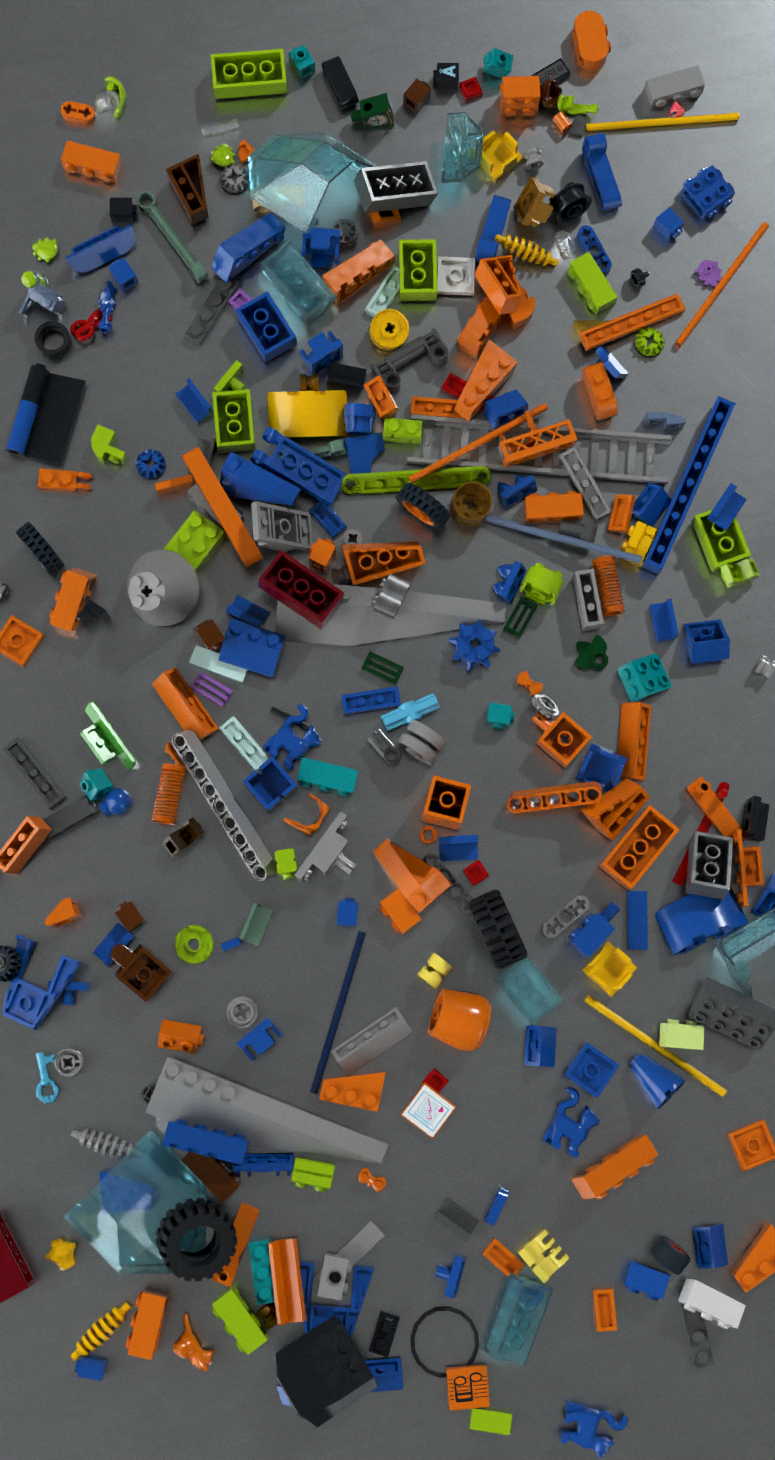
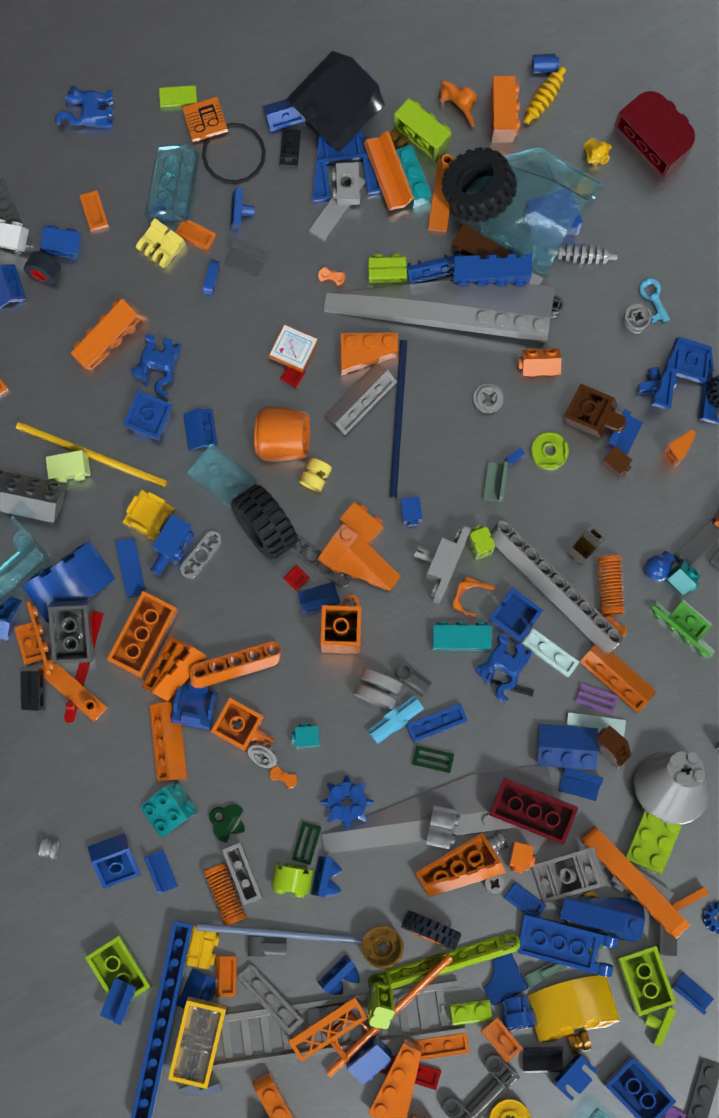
camera: 170 degrees right, 0 degrees up
blue panel [236,1017,283,1062] -> none
orange brick [524,491,584,524] -> none
blue cone [630,1054,685,1108] -> none
lime brick [720,558,760,588] -> none
none -> clear brick [168,997,227,1089]
none -> lime brick [366,982,395,1029]

